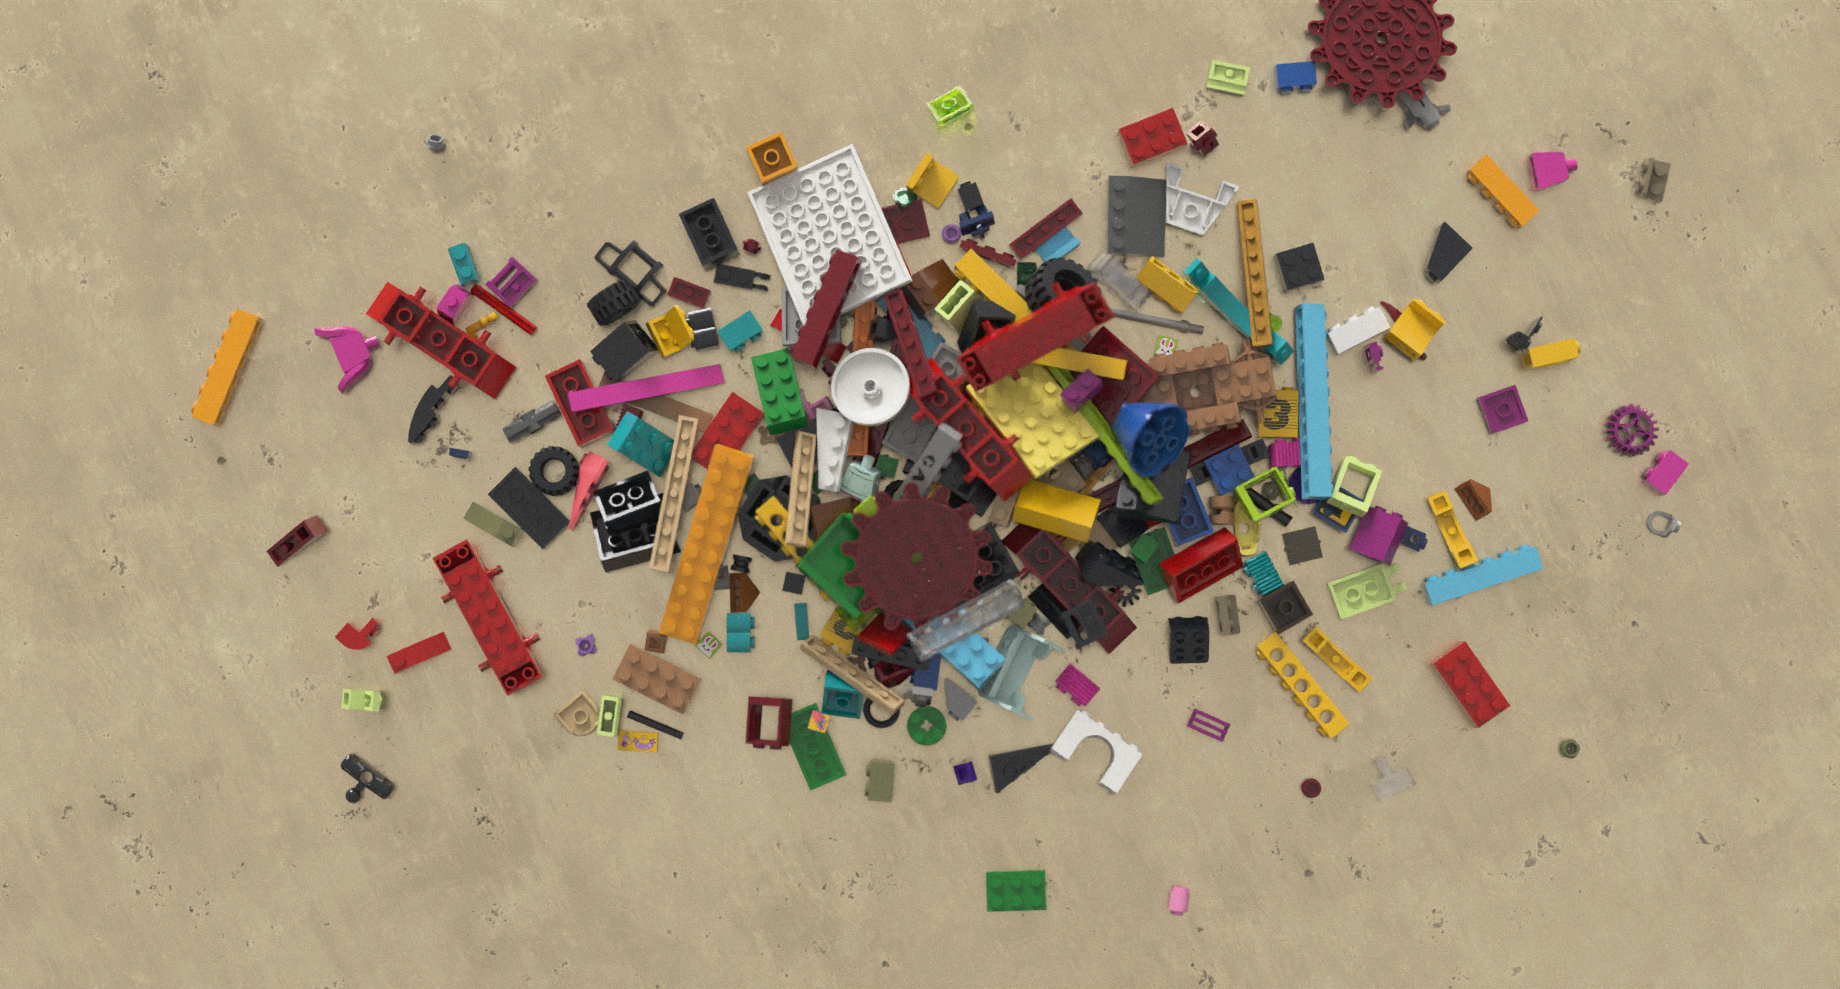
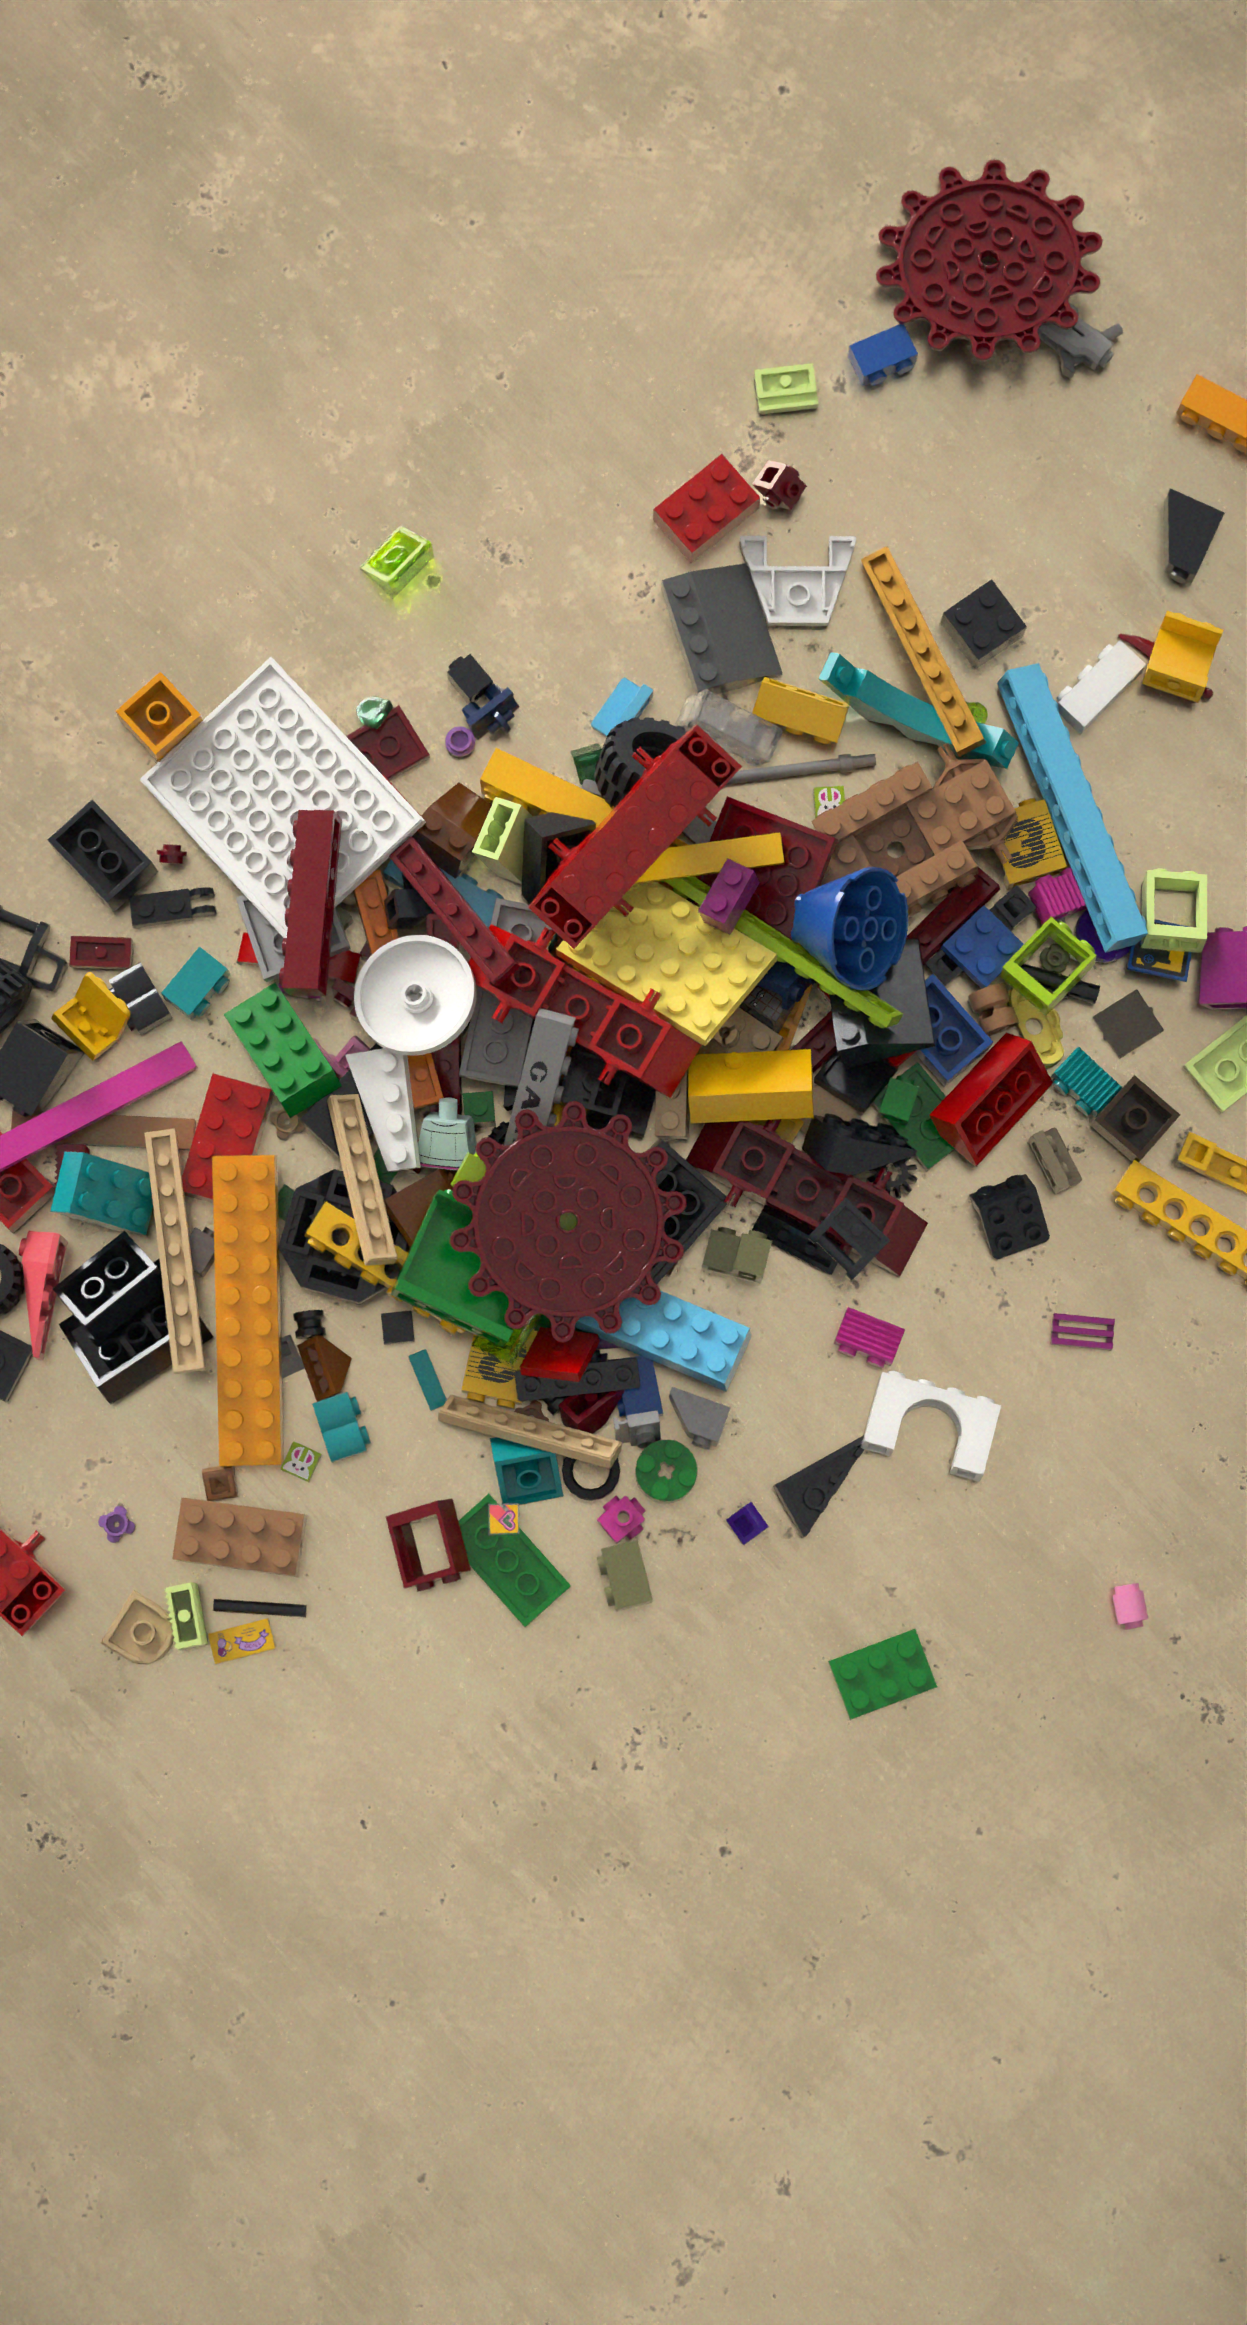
camera: 20 degrees left, 5 degrees down
yellow bracket [906,152,959,208] -> none
clear brick [907,579,1025,661] -> none
dark red plate [959,238,1017,270] -> none
light aqua windscreen [978,625,1065,721] -> none
dark red plate [1009,198,1083,260] -> none
light grey wheel [1027,612,1051,635] -> none
magenta plate [1364,341,1383,374] -> none
none -> dark pink brick [597,1495,646,1544]

